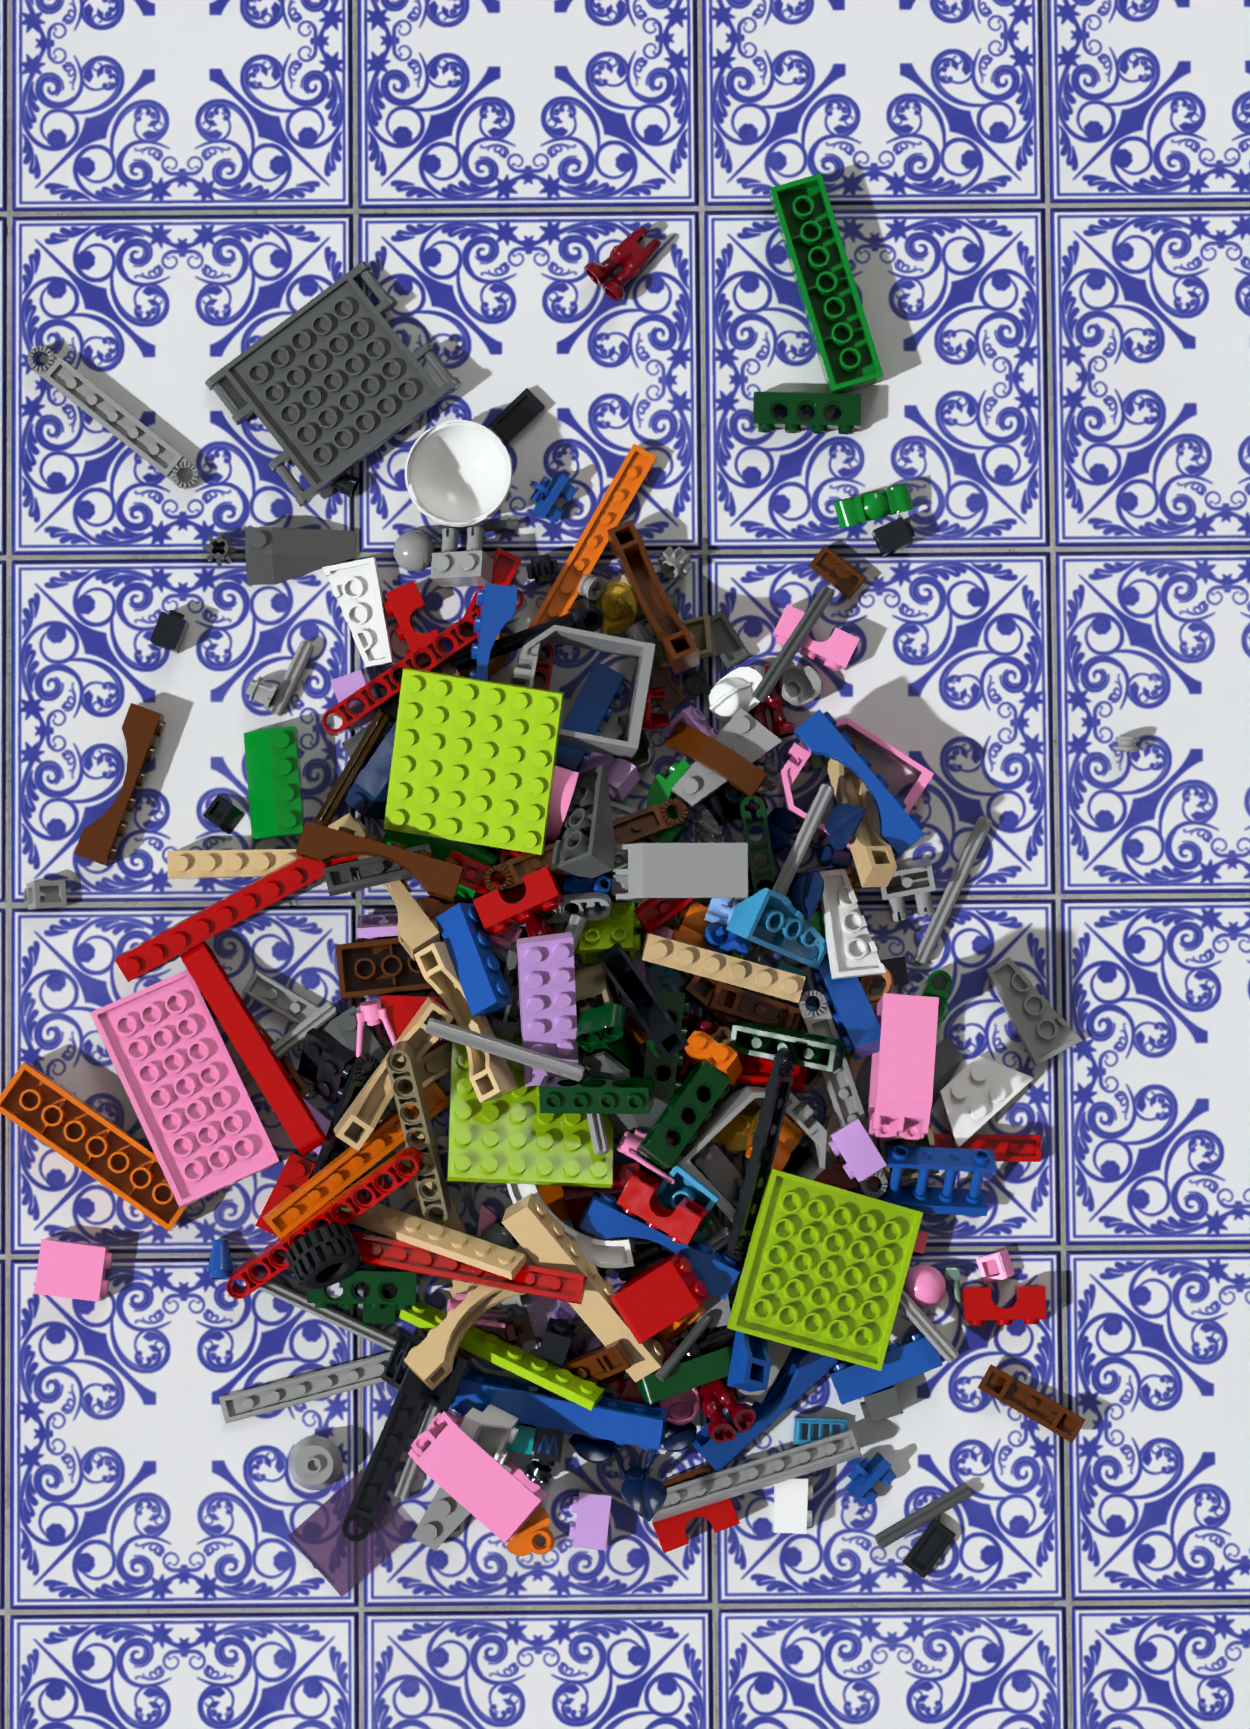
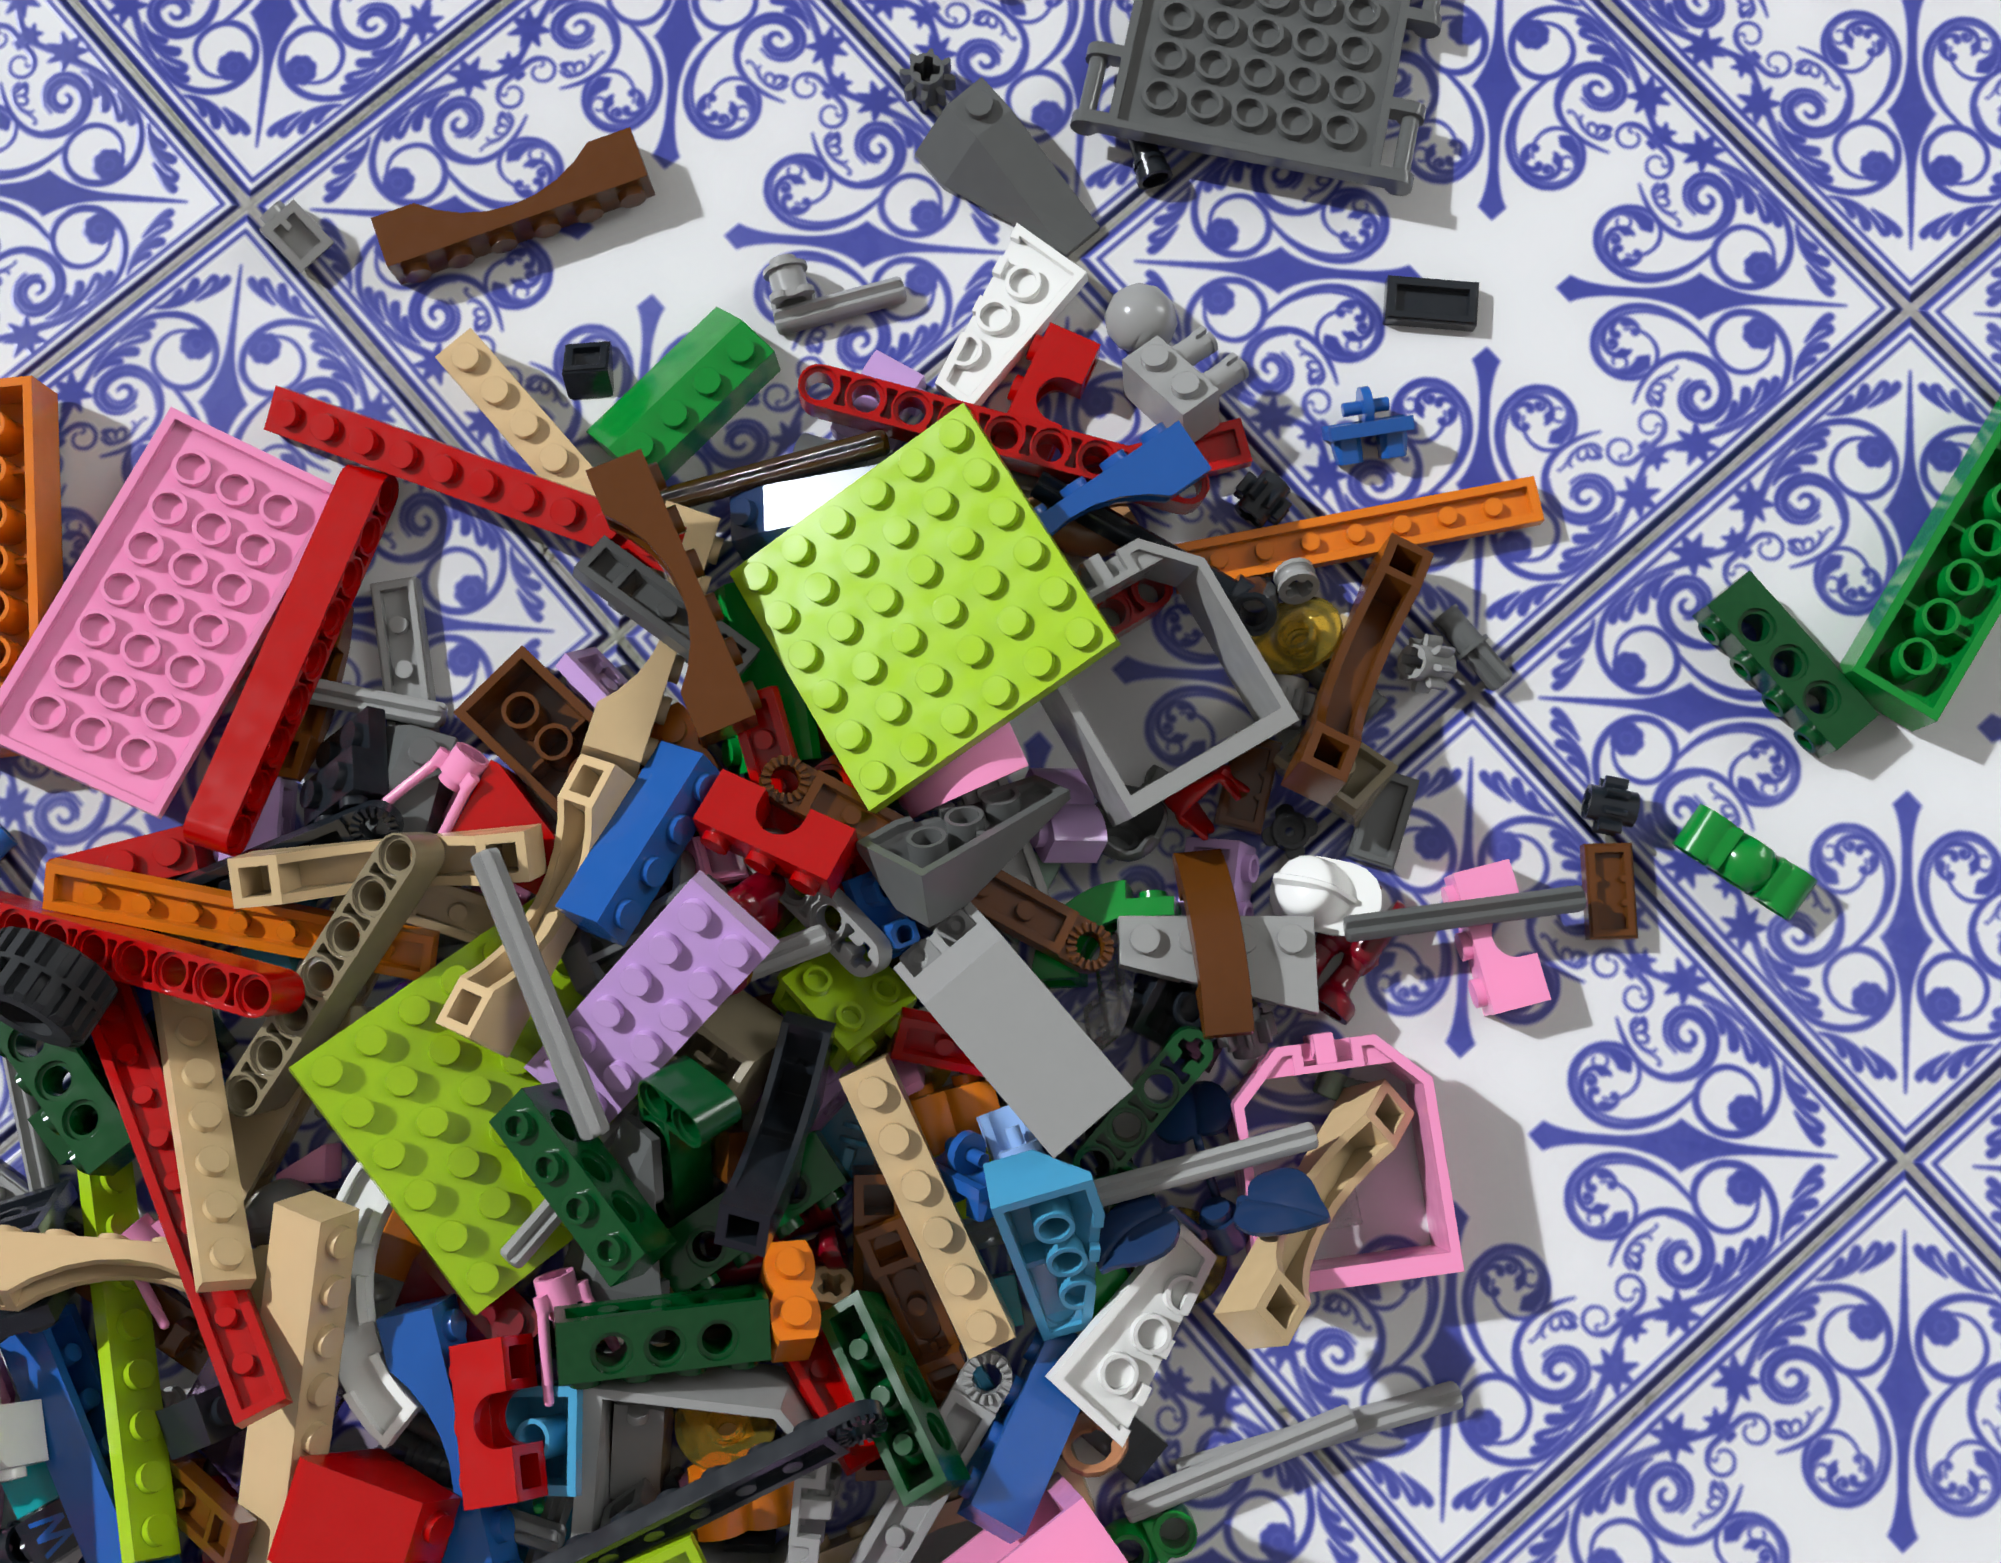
camera: 55 degrees right, 5 degrees down
black brick [150,610,189,654] -> none
white piece [405,420,513,527] -> none
dark grey bar [438,519,519,536] -> none
blue brick [556,661,627,772] -> none
dark red piece [584,226,661,303] -> none
light grey hair [779,666,823,706] -> none
blue arch [793,709,925,857] -> none
black brick [872,517,915,558] -> none
light grey brick [880,857,936,922] -> none
light grey bush [1115,736,1140,752] -> none
none -> light grey axle [1121,1405,1358,1523]
none -> dark grey axle [1432,604,1512,691]
none -> black gear [1581,775,1640,836]

